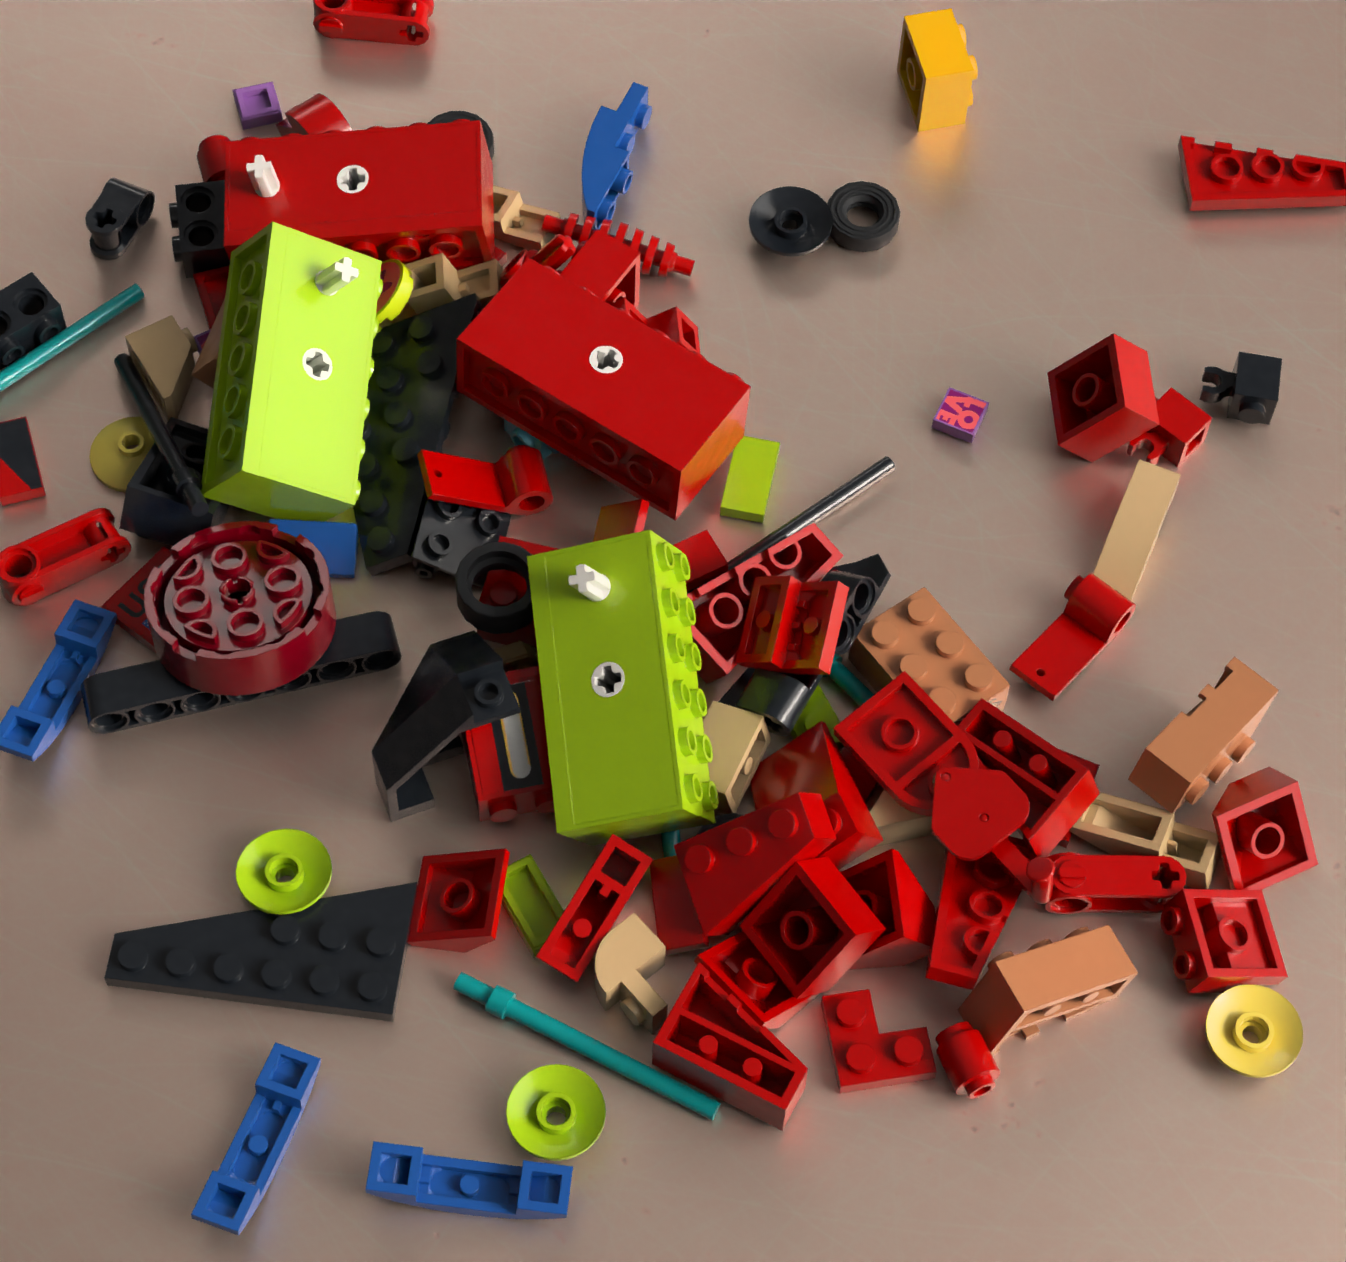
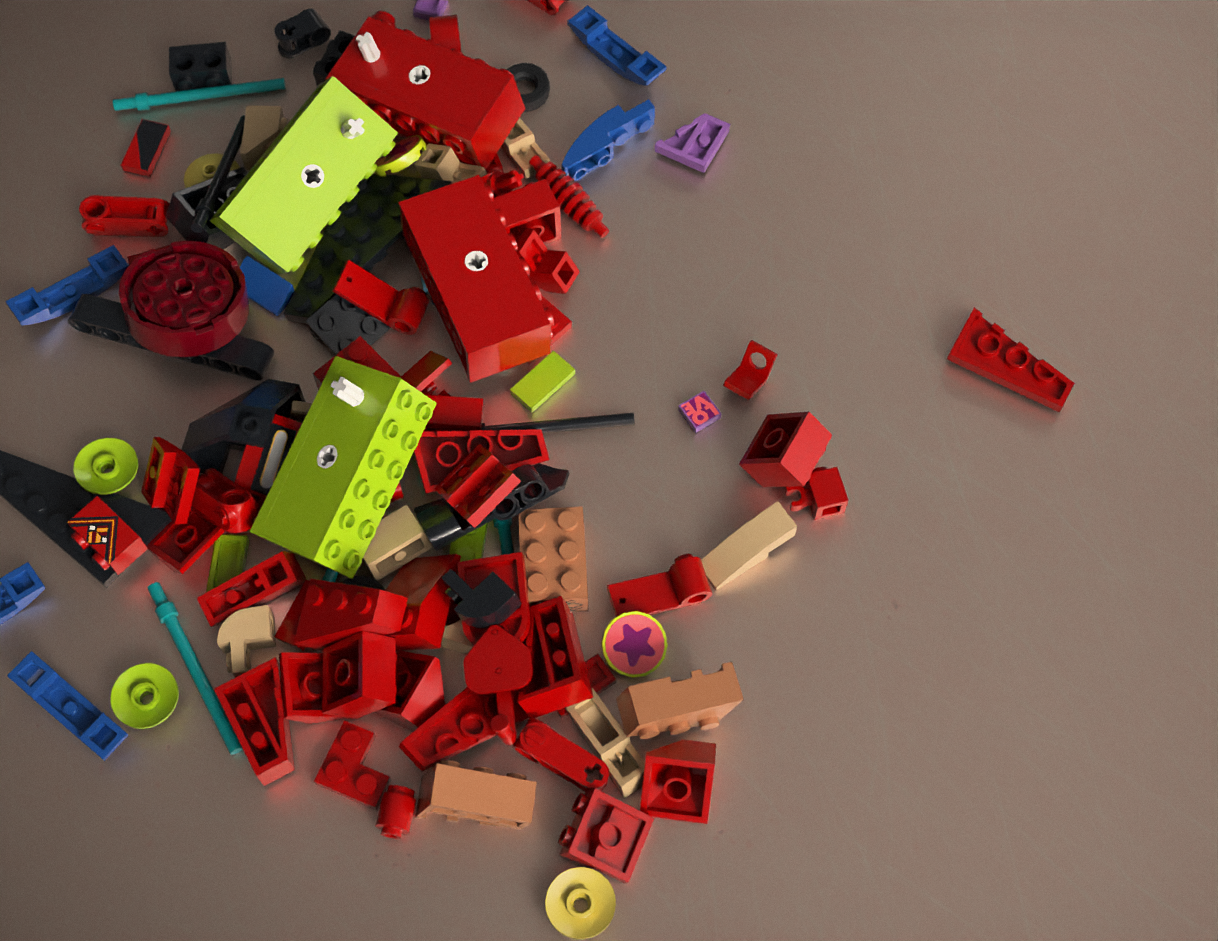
camera: 35 degrees right, 5 degrees up
black tyre [455,542,534,634] -> none
black dish [749,186,833,257] -> none
black tyre [827,181,900,252] -> none
yellow brick [897,8,978,132] -> none
black brick [1200,352,1282,425] -> none
none -> red brick [67,496,148,575]
none -> red slope [141,437,200,524]
none -> red piece [192,468,260,533]
none -> black brick [441,569,522,628]
none -> blue slope [568,5,667,86]
none -> tile [601,611,668,678]
none -> medium lavender wing [655,113,730,173]
none -> red bracket [723,340,778,400]

